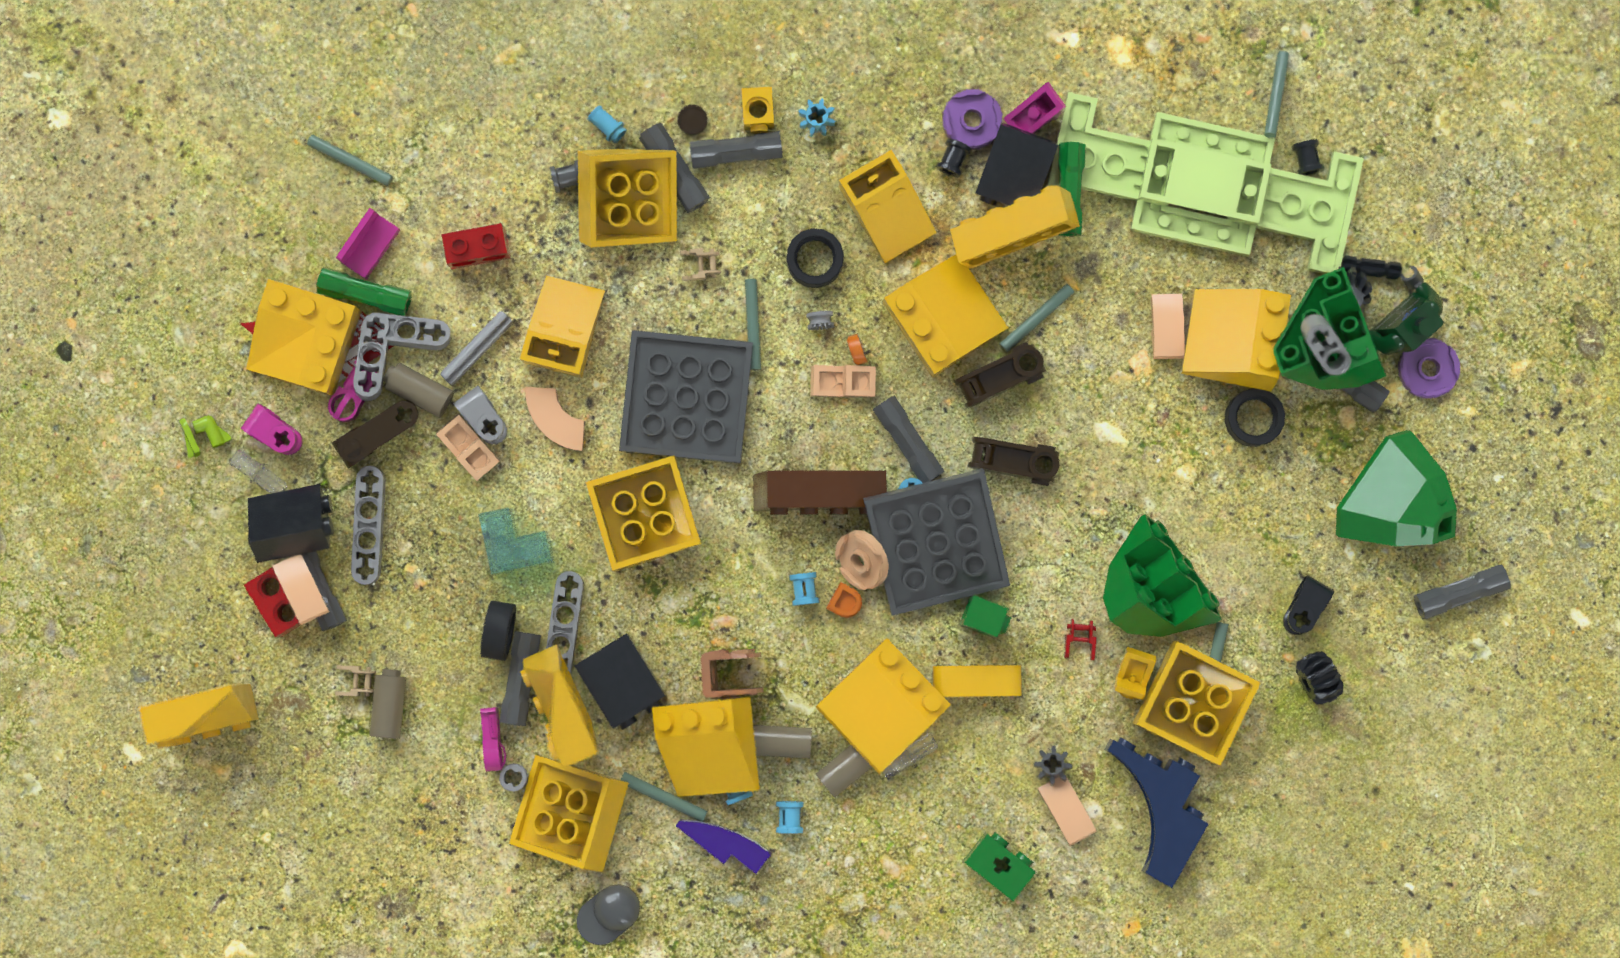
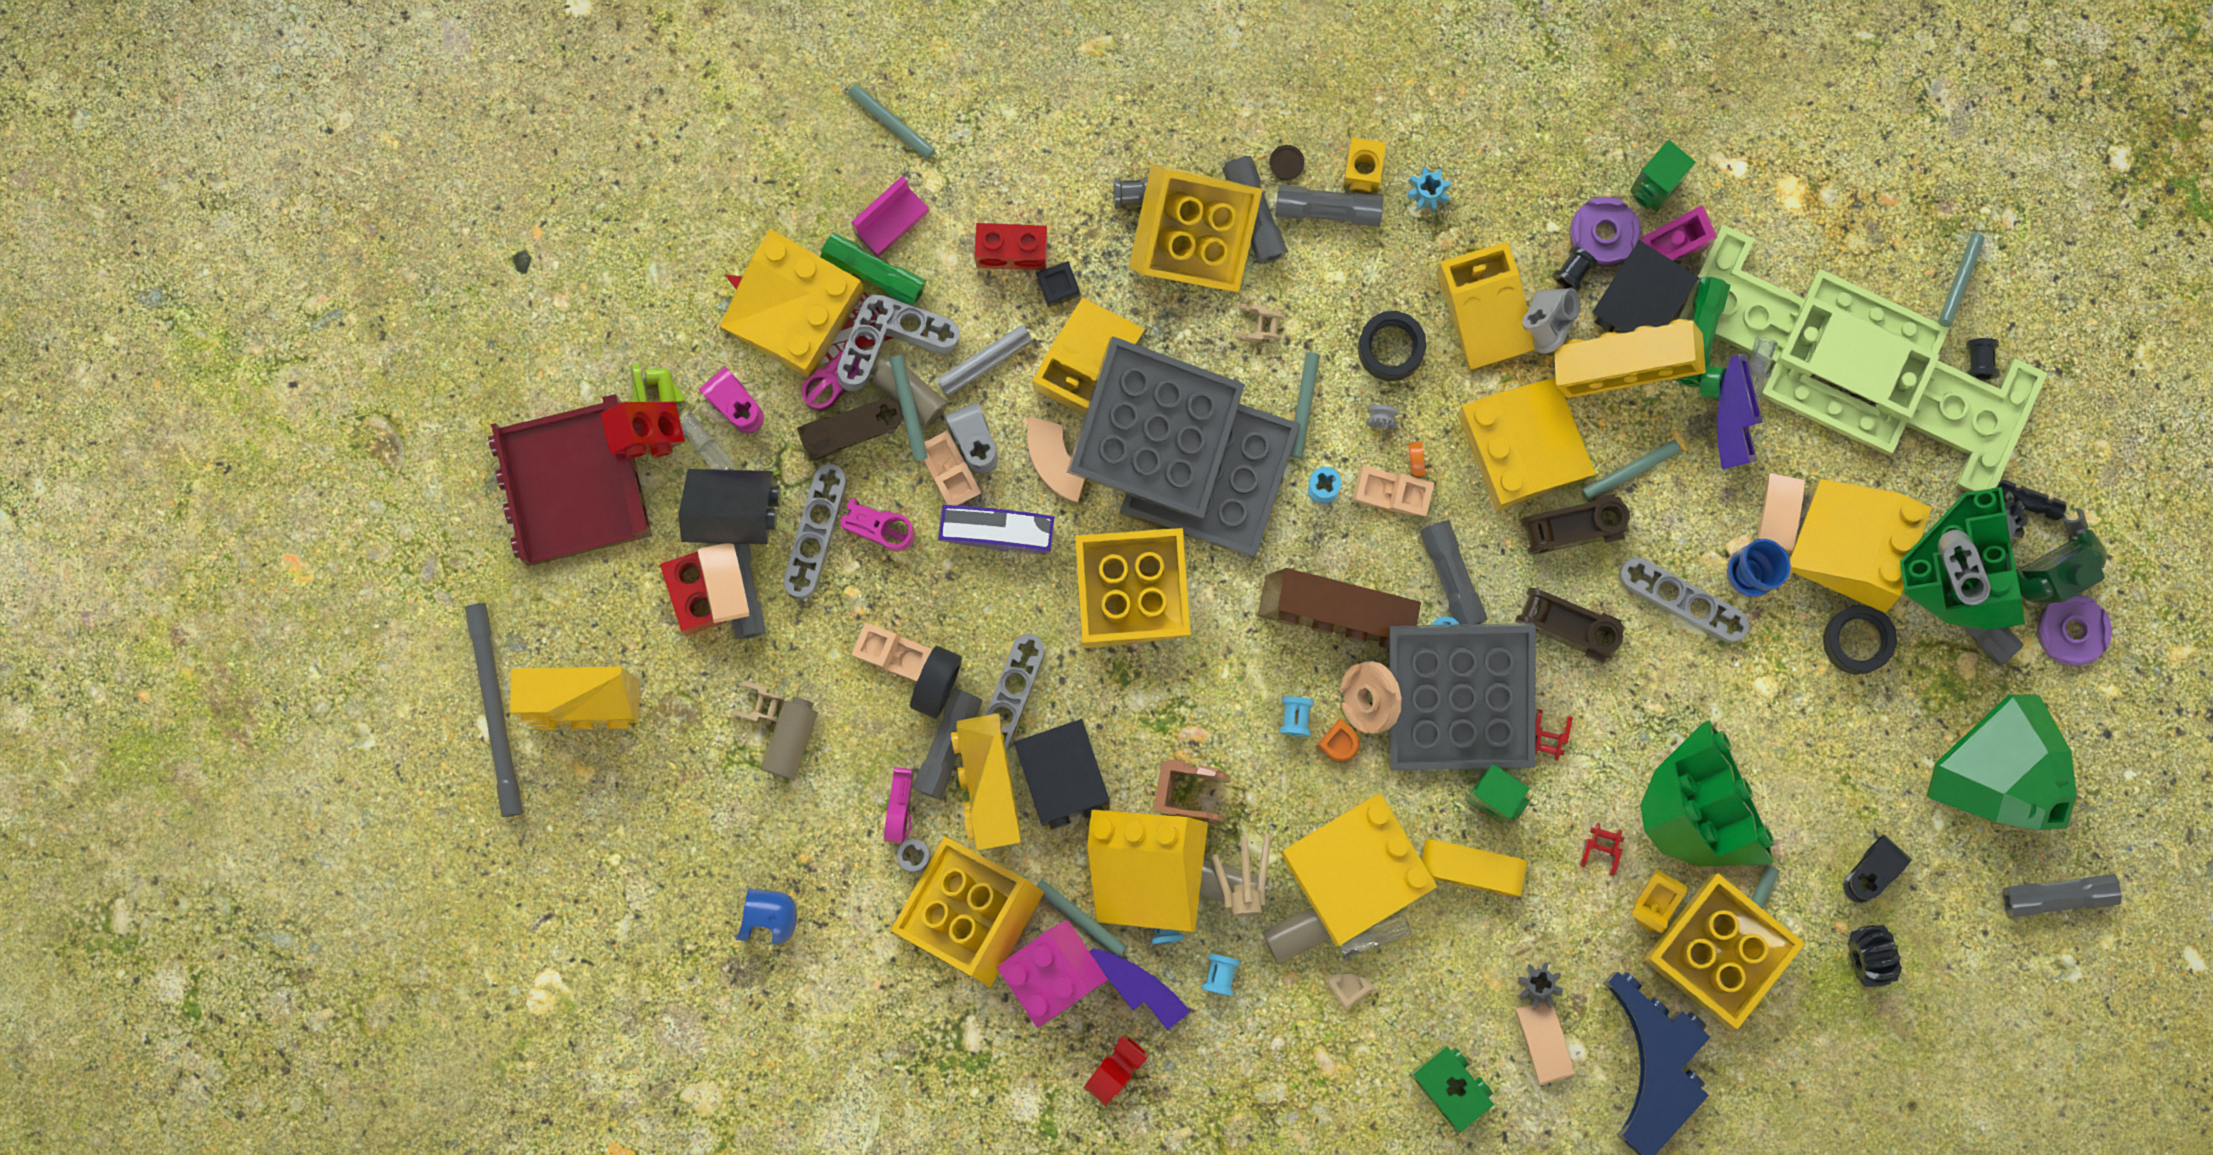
camera: 20 degrees right, 5 degrees down
clear light blue brick [478,507,555,575] -> none
dark grey cap [577,884,640,945] -> none
medium azure pin [587,105,627,143] -> none
none -> dark grey piece [465,603,523,818]
none -> dark red panel [488,394,652,566]
none -> red brick [600,401,685,459]
none -> blue helmet [736,888,797,945]
none -> dark pink piece [840,499,916,552]
none -> light nougat slope [851,622,933,683]
none -> sand green bar [889,354,928,461]
none -> slope [937,505,1055,555]
none -> dark pink brick [997,919,1108,1029]
none -> black tile [1036,261,1081,307]
none -> dark grey plate [1067,336,1245,520]
none -> red leg [1083,1033,1150,1107]
none -> tan plant [1212,834,1271,917]
none -> medium azure bush [1308,467,1341,505]
none -> tan tile [1324,973,1375,1010]
none -> light grey piece [1522,288,1580,354]
none -> red piece [1535,709,1573,761]
none -> light grey beam [1619,558,1750,643]
none -> green brick [1630,139,1696,213]
none -> green beam [1700,365,1727,400]
none -> dark purple slope [1717,354,1763,469]
none -> blue helmet [1726,539,1791,597]
none -> clear axle [1748,336,1778,405]

